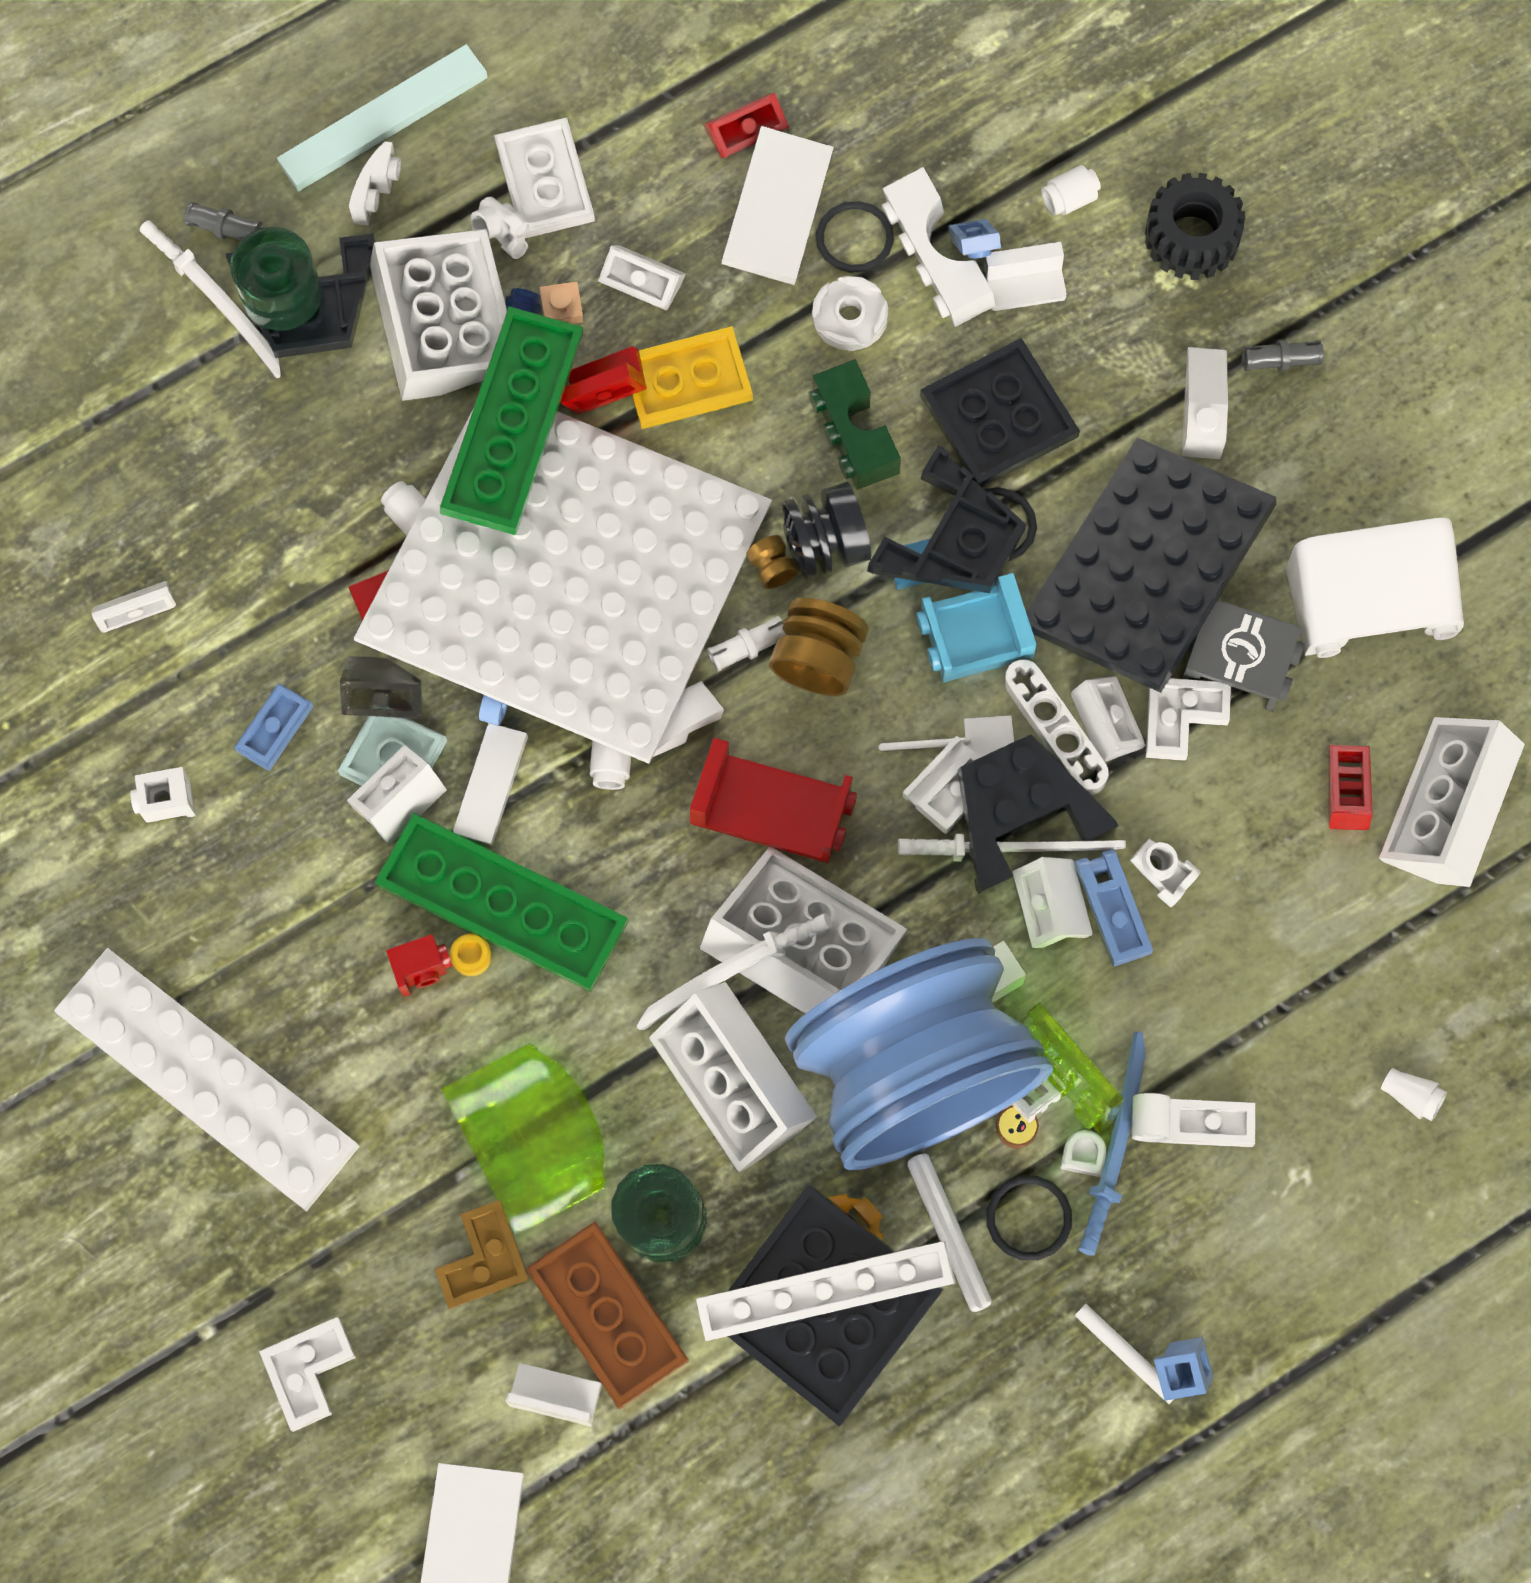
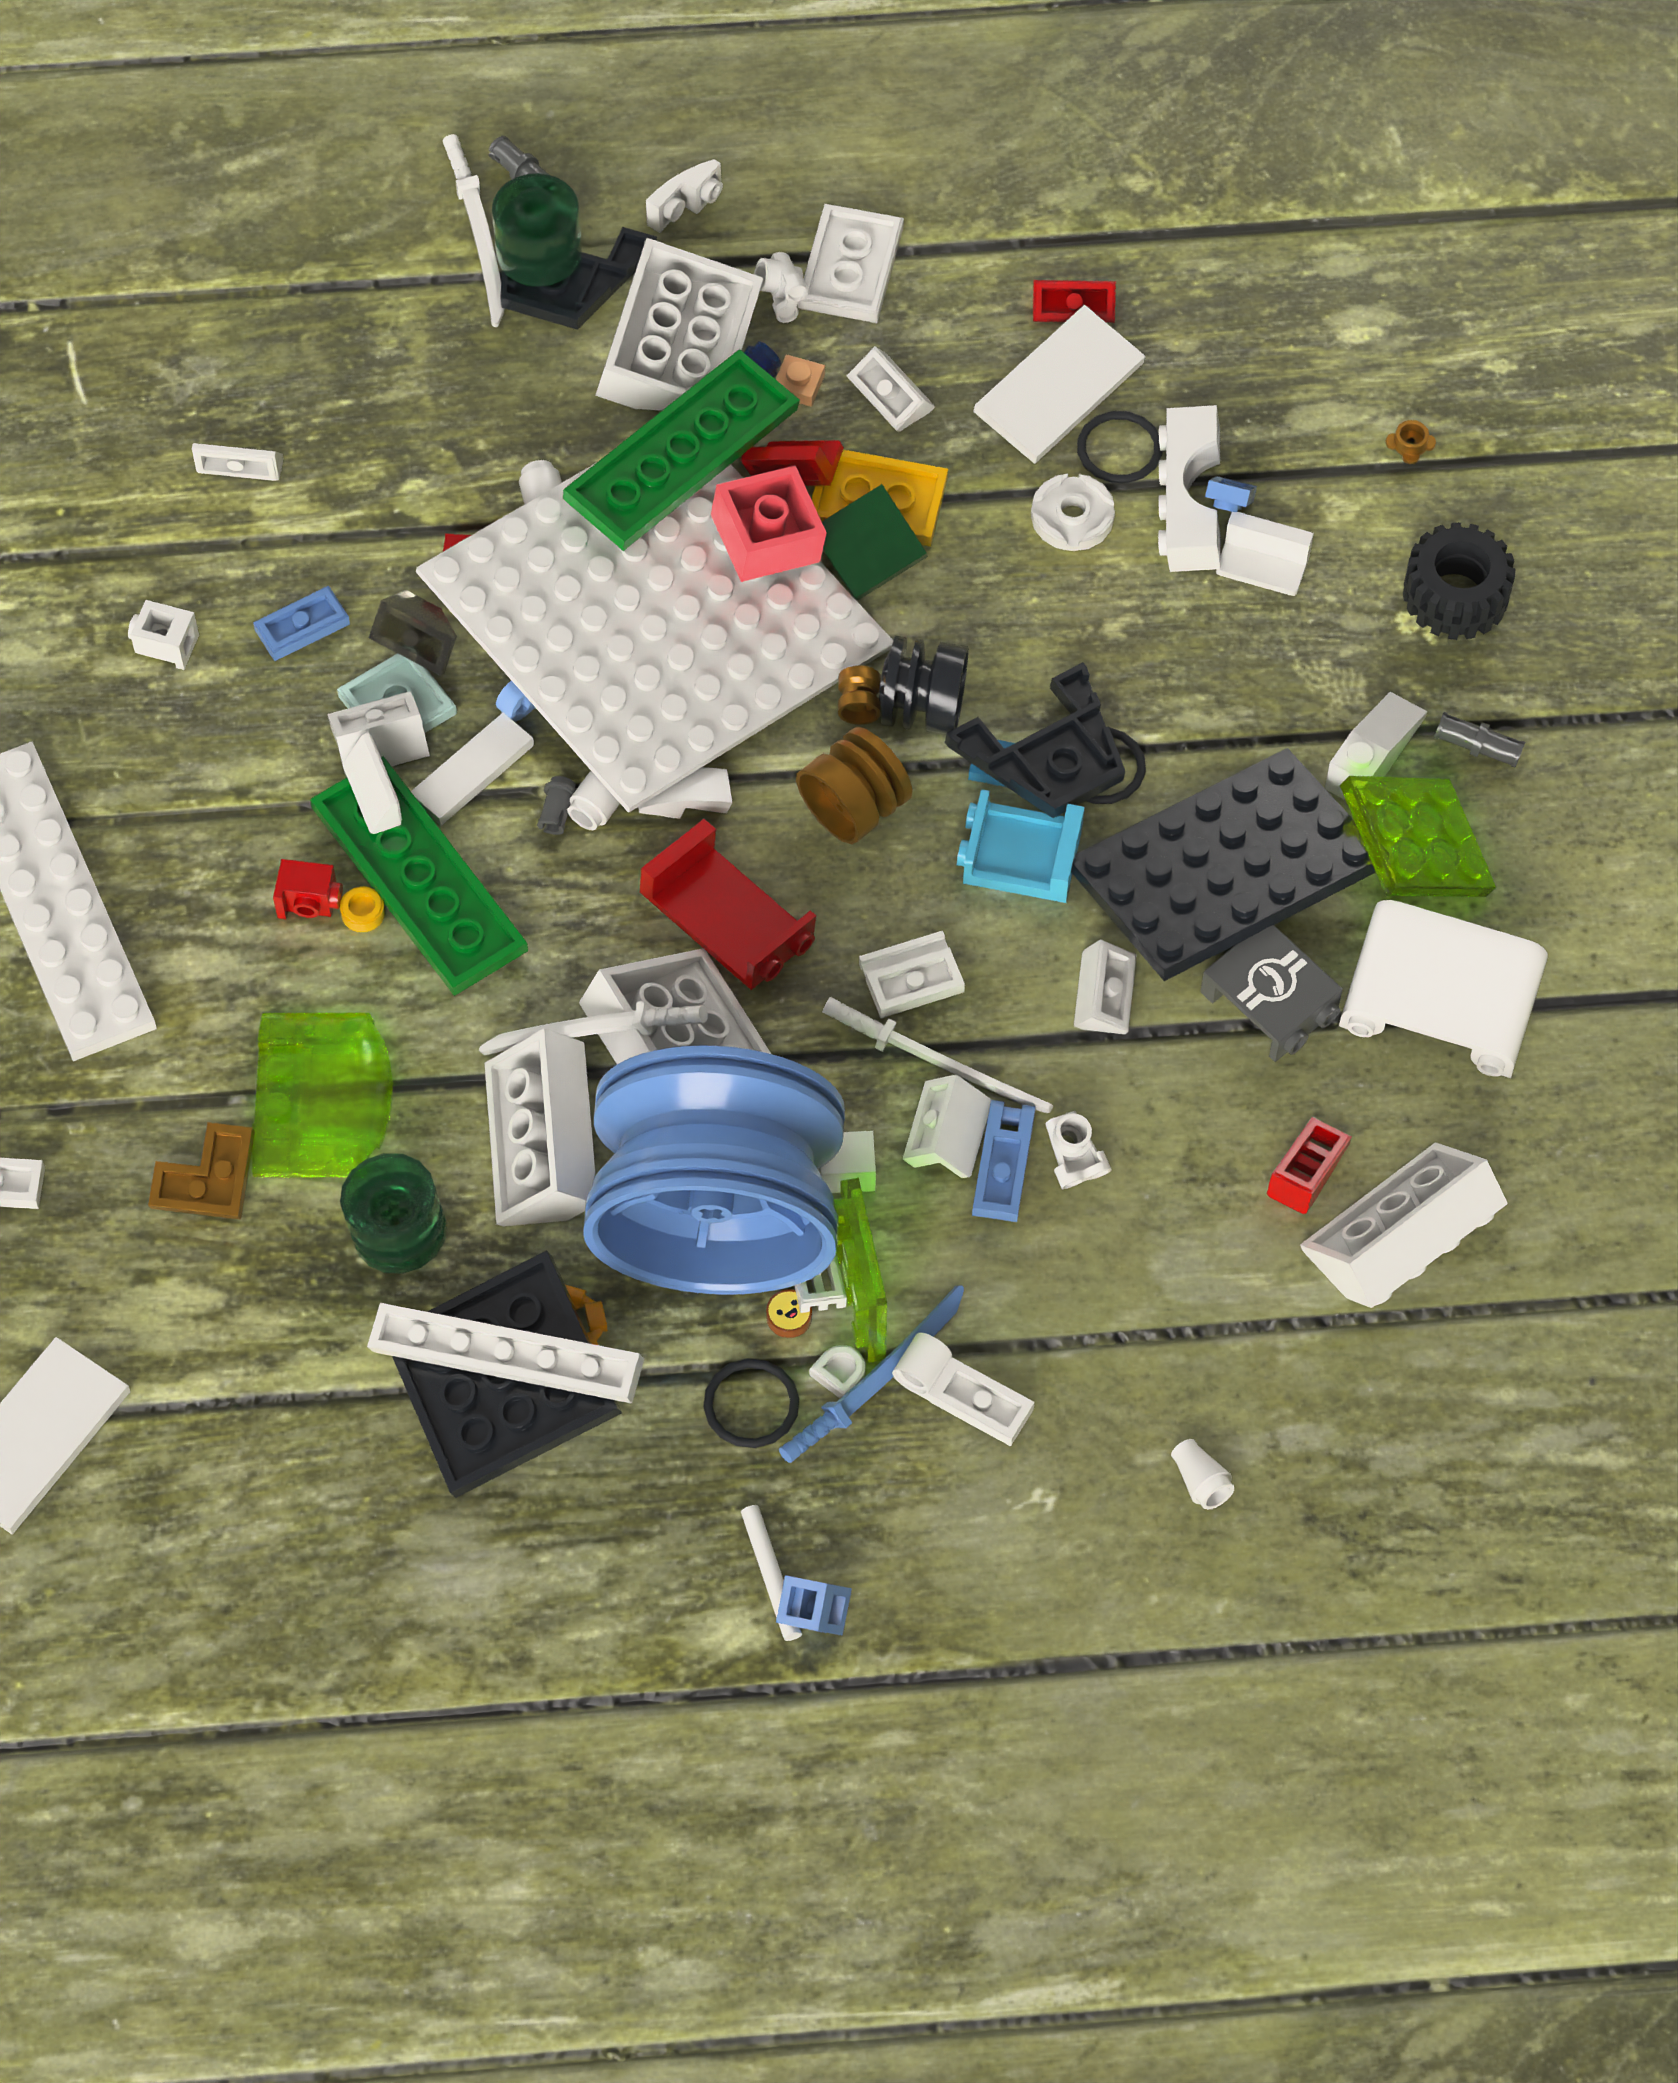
camera: 25 degrees right, 10 degrees down
light aqua tile [277,44,488,192] -> none
white panel [505,1363,602,1426] -> none
dark orange tile [525,1221,689,1410] -> none
white pin [707,616,786,672] -> none
dark green arch [808,359,901,490] -> none
white piece [878,715,1014,757] -> none
white axle [908,1153,992,1312] -> none
black plate [920,338,1080,487] -> none
black wing [957,734,1119,894] -> none
white beam [1005,660,1108,795] -> none
white brick [1041,165,1101,216] -> none
white plate [1146,678,1231,760] -> none
none -> white slope [344,732,402,834]
none -> dark grey pin [537,776,576,835]
none -> coral brick [711,465,827,582]
none -> dark green tile [822,484,928,601]
none -> clear neon green plate [1340,776,1496,897]
none -> pearl gold plate [1386,420,1436,464]

